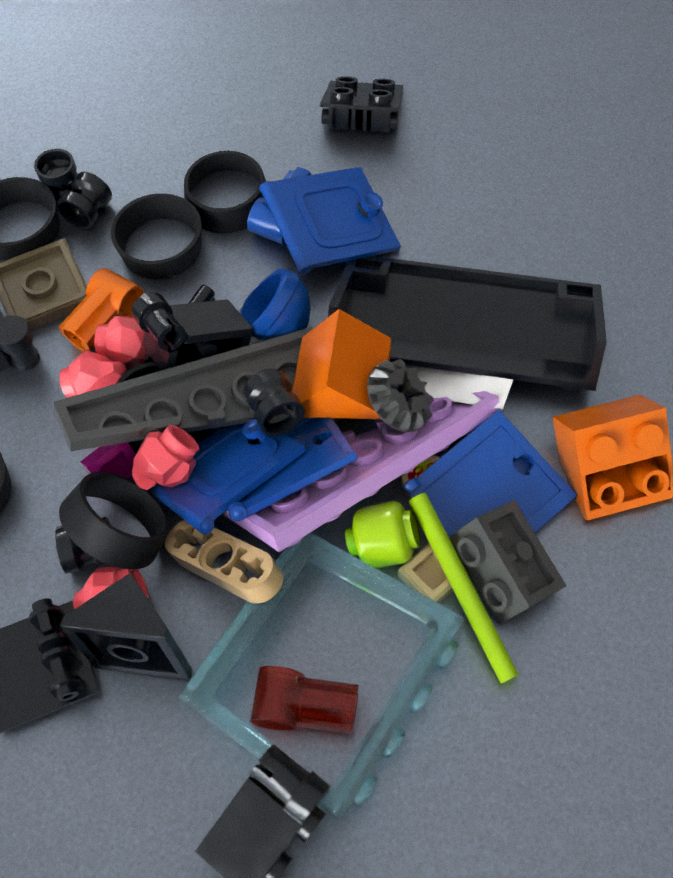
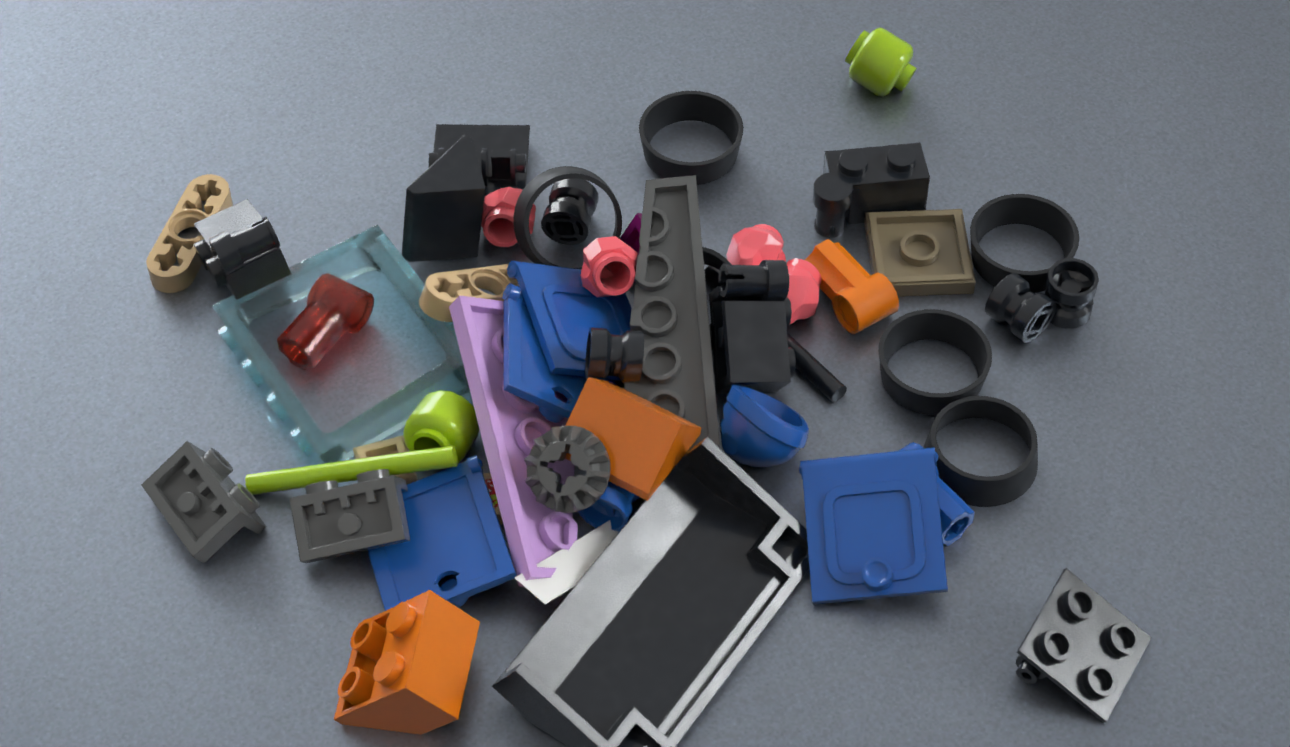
camera: 110 degrees right, 10 degrees down
none -> dark grey bracket [141,441,266,563]

